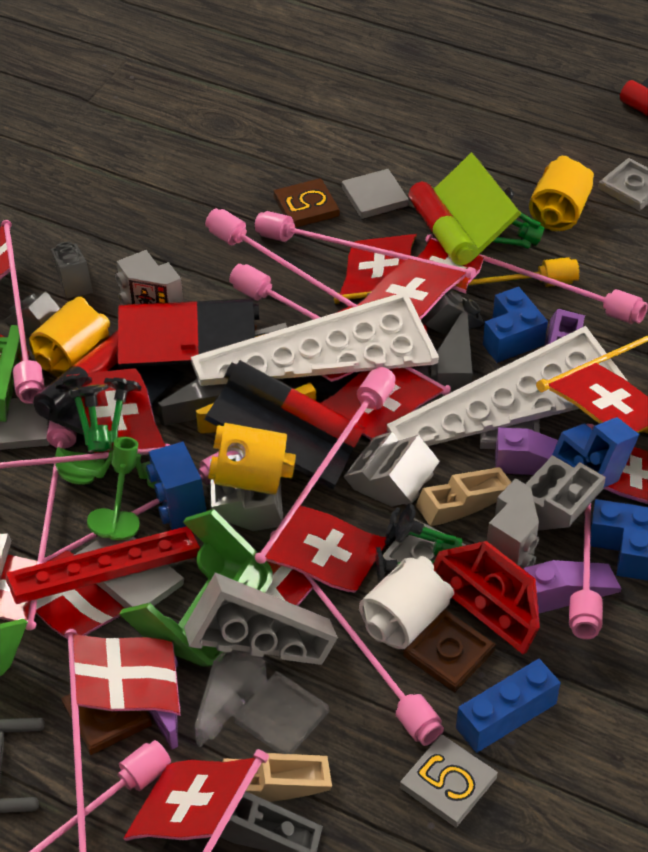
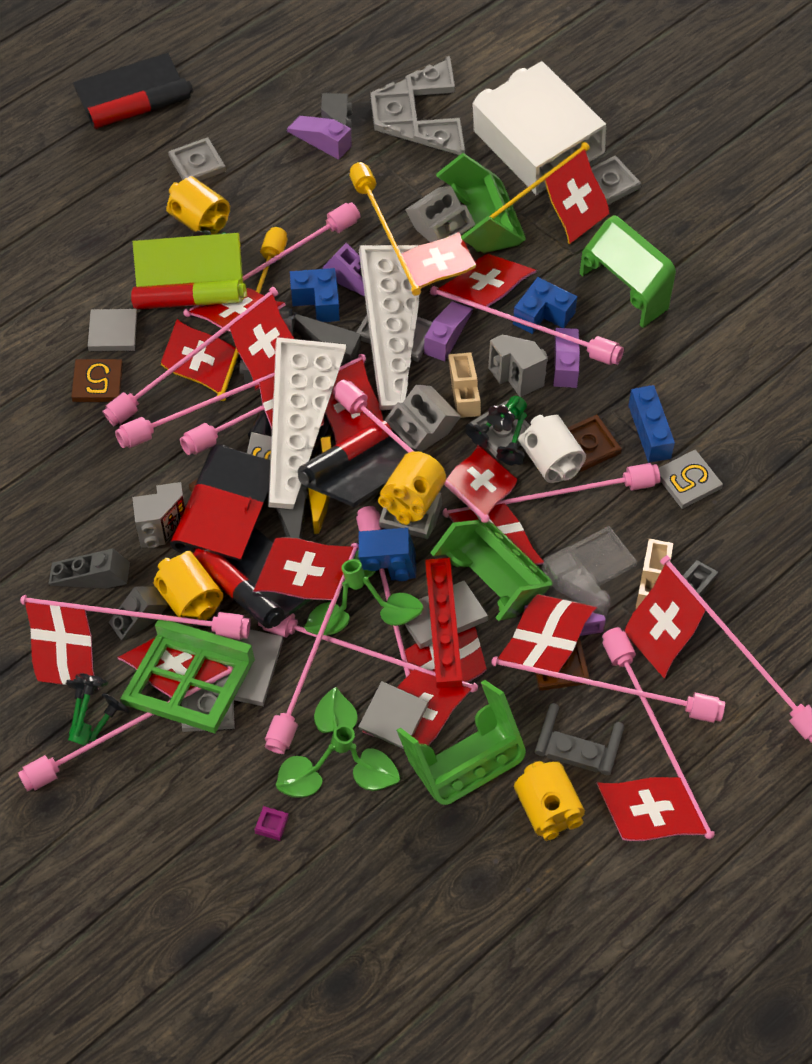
camera: 70 degrees left, 10 degrees up
plant [55,373,142,452] -> none
light grey wedge [184,573,338,665] -> none
red wedge [433,541,540,654] -> none
light grey piece [526,455,606,531] -> none
blue brick [552,417,640,488] -> none

